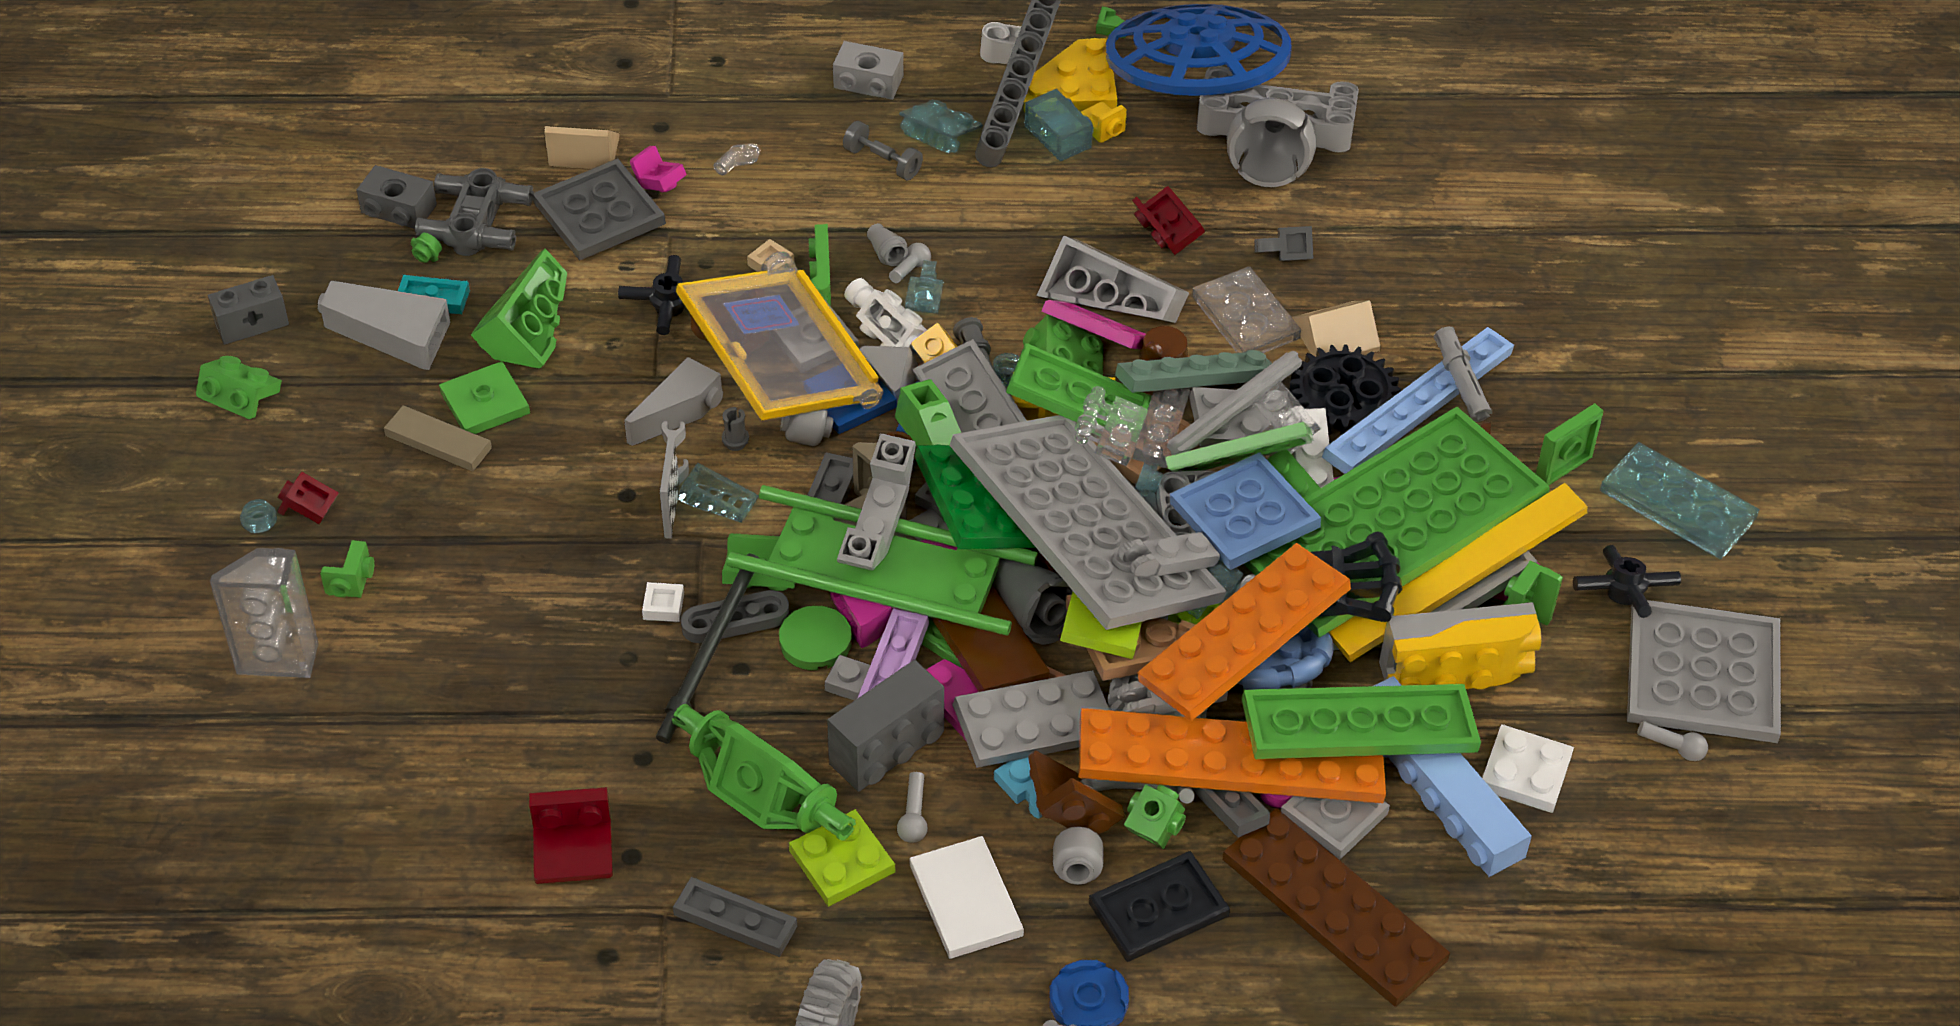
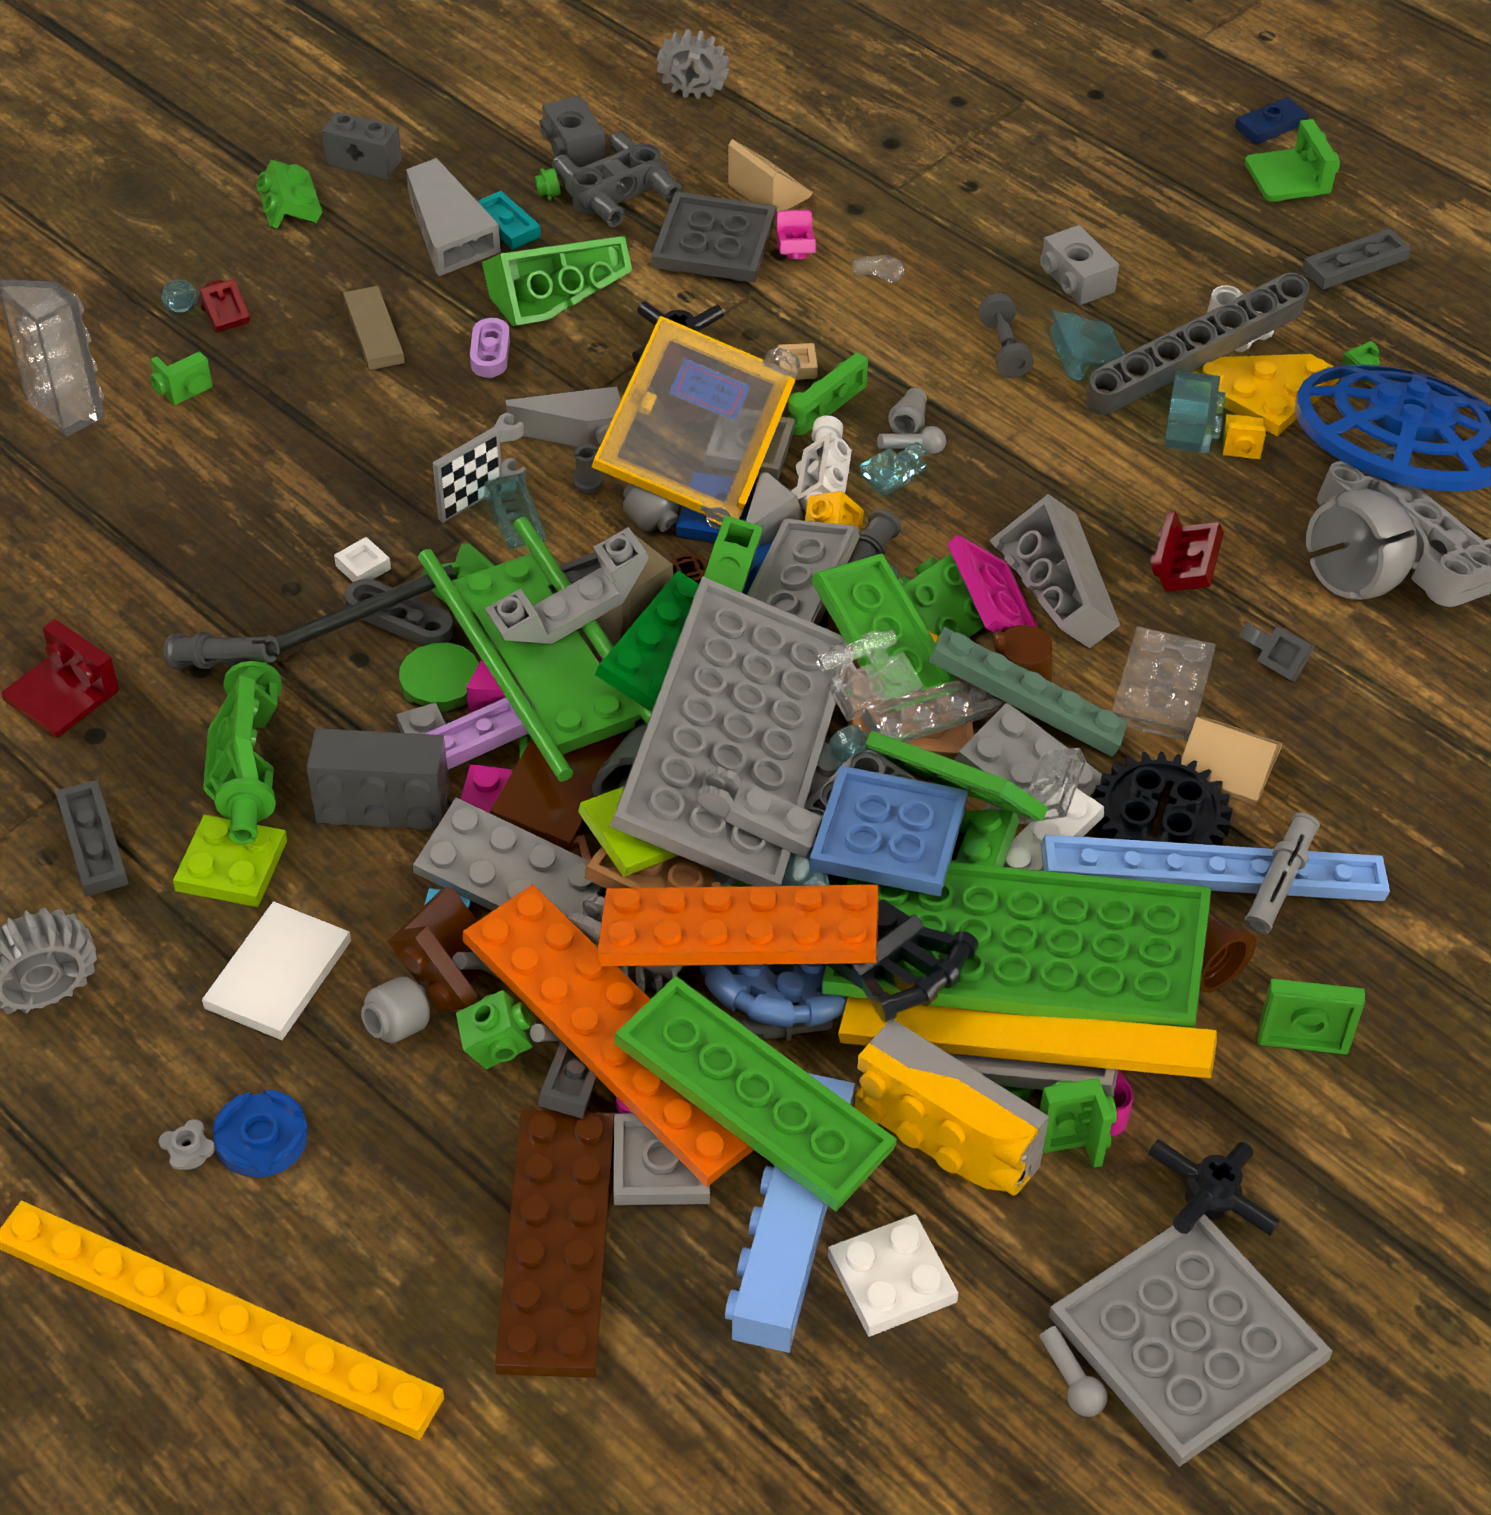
camera: 45 degrees right, 0 degrees up
bright green plate [439,361,530,434] -> none
light grey bar [897,772,927,843] -> none
black tile [1089,851,1230,962] -> none
light grey axle [1167,351,1302,455] -> none
clear light blue plate [1600,442,1760,559] -> none
none -> dark grey pin [163,632,280,669]
none -> lavender plate [470,318,510,378]
none -> light grey gear [657,29,729,99]

